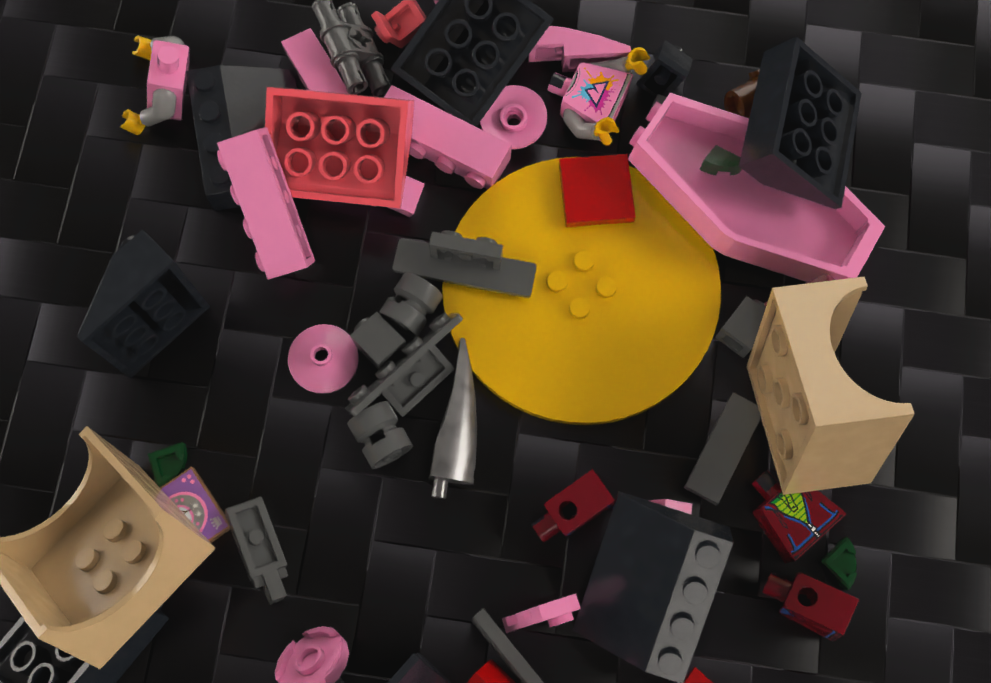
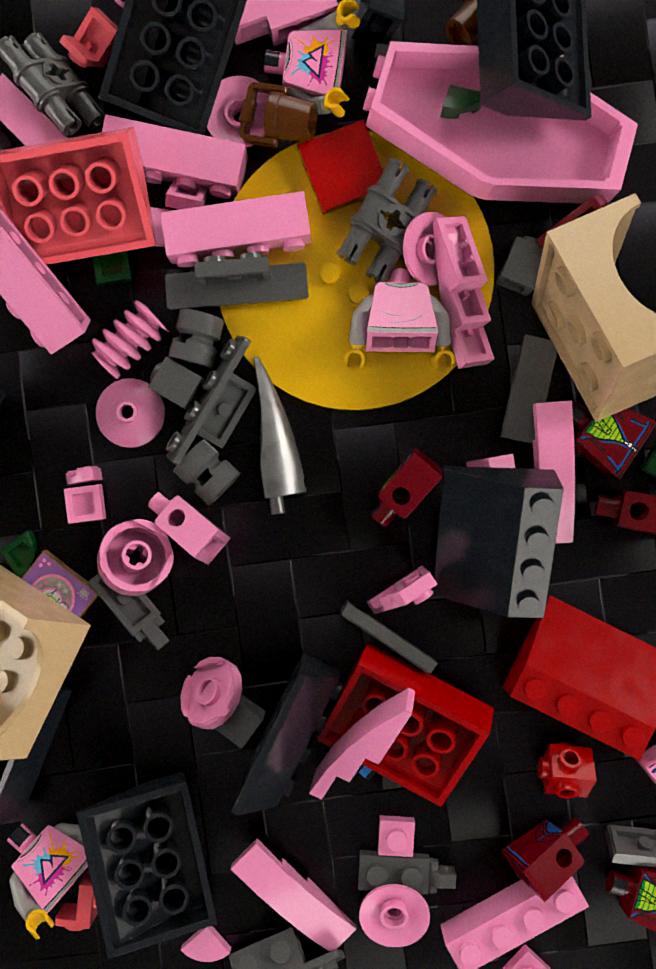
camera: 15 degrees left, 15 degrees up
none -> bright pink plate [64,484,106,524]
none -> bright pink tile [65,466,103,486]
none -> bright pink piece [91,300,169,379]
none -> dark green tile [93,250,134,286]
none -> bright pink brick [97,519,174,596]
none -> bright pink torso [148,490,231,565]
none -> bright pink brick [160,191,311,267]
none -> bright pink plate [165,180,209,210]
none -> reddish brown piece [239,82,318,148]
none -> dark grey pin [336,158,437,283]
none -> bright pink torso [344,268,455,370]
none -> bright pink dish [403,212,445,286]
none -> bright pink slope [433,216,494,369]
none -> bright pink slope [532,400,575,544]

